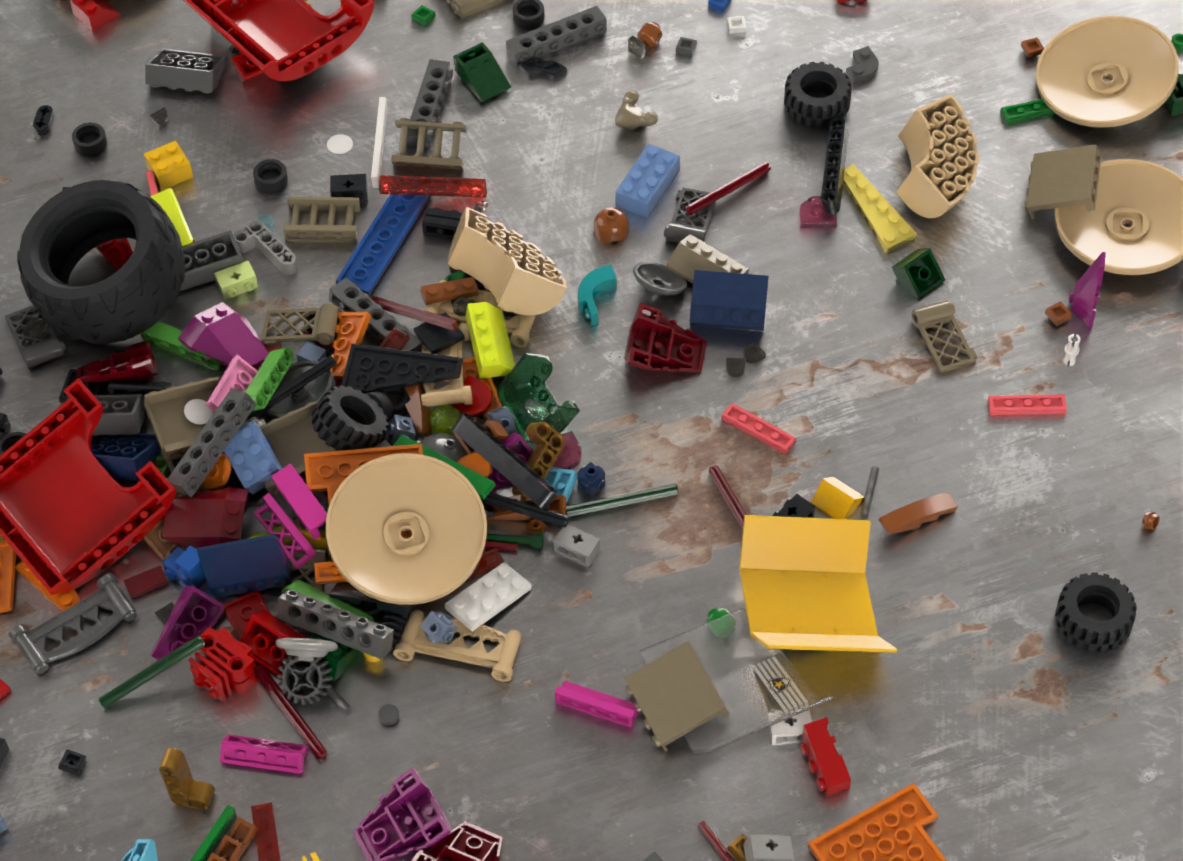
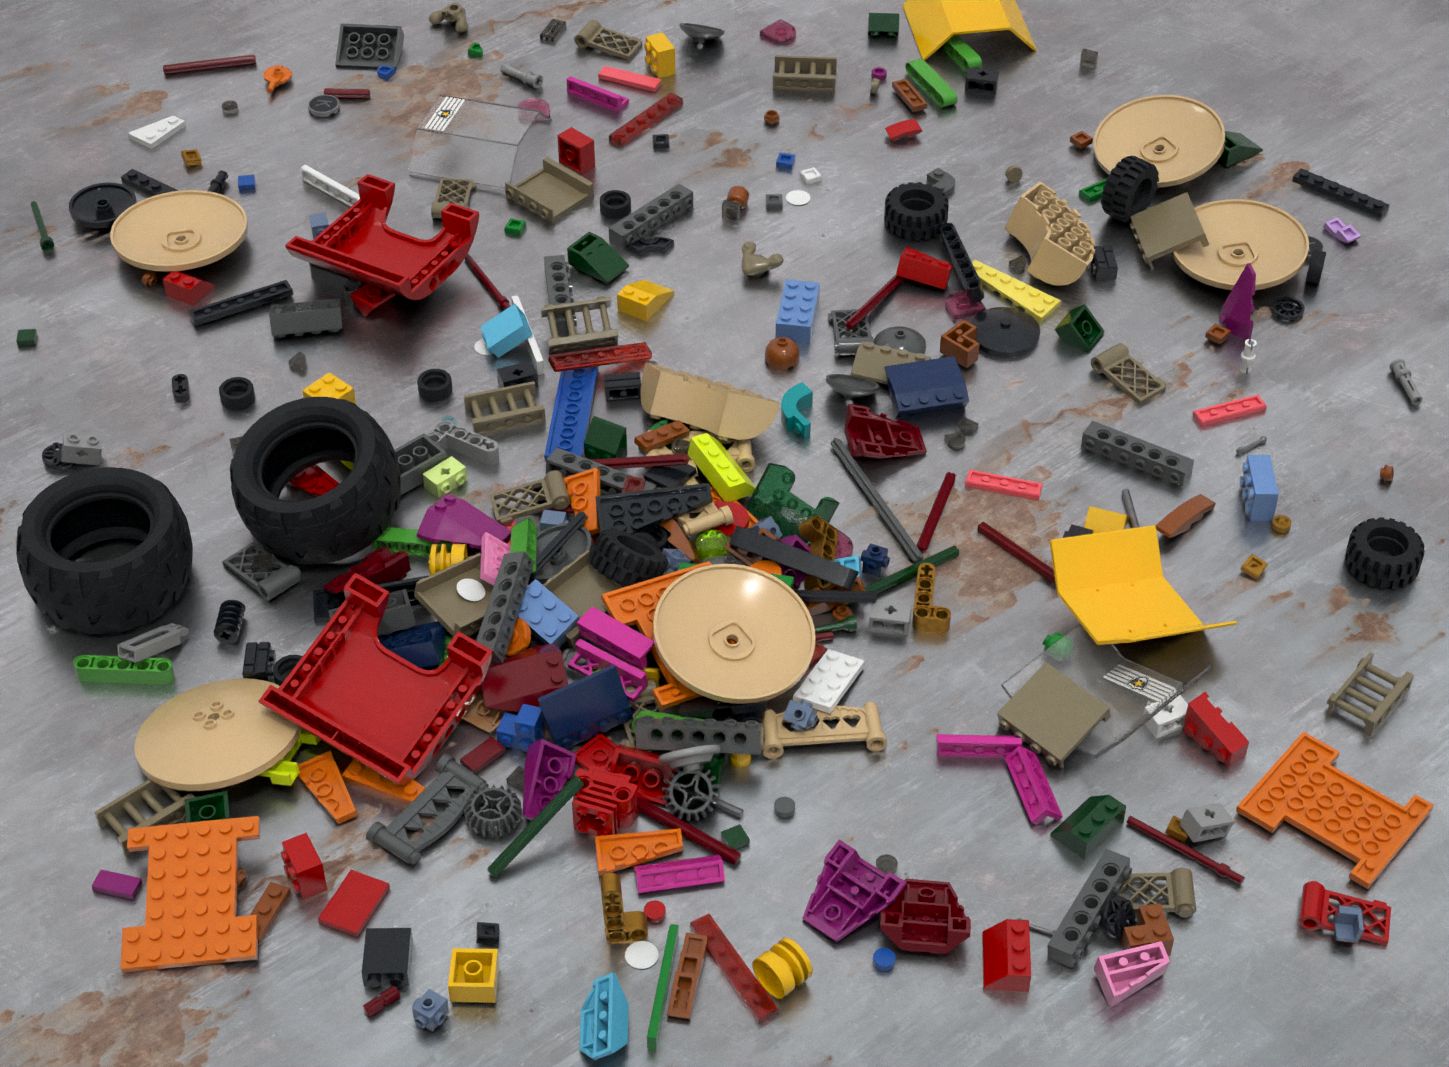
camera: 20 degrees left, 10 degrees down
none -> black plate [188,280,293,326]
none -> yellow wheel [429,544,468,576]
none -> yellow brick [448,948,500,1003]
none -> dark grey gear [464,784,522,838]
none -> dark red bar [465,254,510,310]
none -> medium azure brick [480,304,533,358]
none -> dark green slope [584,416,627,459]
none -> orange wing [595,828,683,876]
none -> yellow slope [617,280,674,322]
none -> white sticker [625,941,659,969]
none -> red tile [644,900,666,923]
none -> dark green tile [721,824,750,850]
none -> white sticker [786,190,810,205]
none -> dark grey axle [831,438,924,562]
none -> dark grey dish [874,326,926,354]
none -> clear smoke tile [876,854,898,874]
none -> red wedge [896,247,953,289]
none -> pearl gold beam [912,563,951,633]
none -> dark red axle [916,472,956,553]
none -> dark orange brick [940,320,980,368]
none -> black dish [971,307,1040,358]
none -> dark tan tile [1005,165,1023,182]
none -> dark pink fence [1005,746,1063,825]
none -> clear smoke tile [1009,255,1026,275]
none -> dark green slope [1050,795,1126,859]
none -> dark grey brick [1081,420,1194,487]
none -> black brick [1090,246,1118,281]
none -> black tyre [1101,156,1159,223]
none -> flat silver hinge [1236,436,1267,455]
none -> medium blue brick [1240,455,1279,521]
none -> pearl gold tile [1240,553,1268,580]
none -> black wheel [1271,296,1305,321]
none -> pearl gold tile [1271,515,1291,533]
none -> dark tan fence [1327,652,1414,737]

